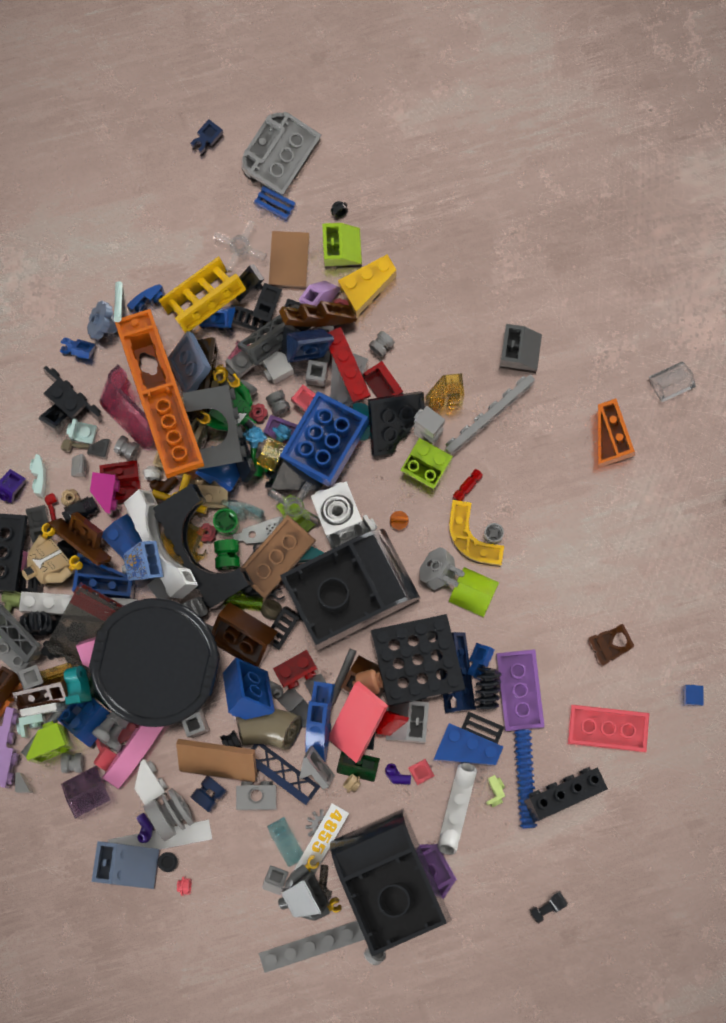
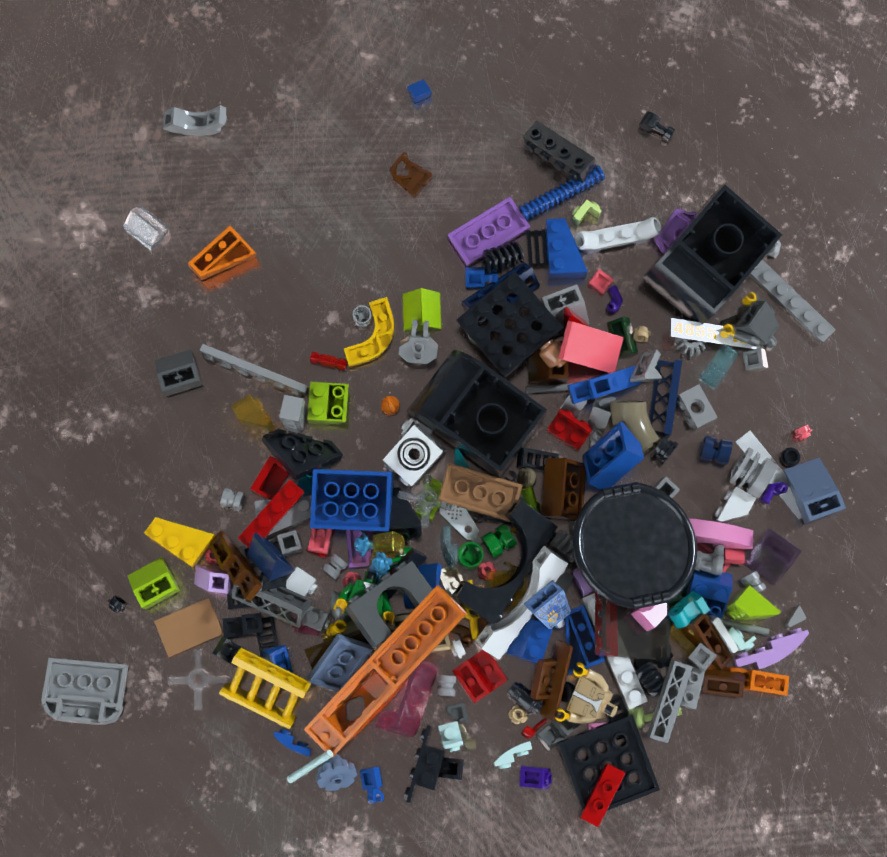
camera: 120 degrees left, 0 degrees up
light grey slope [71,454,87,477] -> none
dark pink slope [90,472,120,515] -> none
medium nougat tile [176,739,257,782] -> none
dark blue plate [190,119,223,154] -> none
blue tile [254,186,296,220] -> none
coral tile [567,705,650,753] -> none

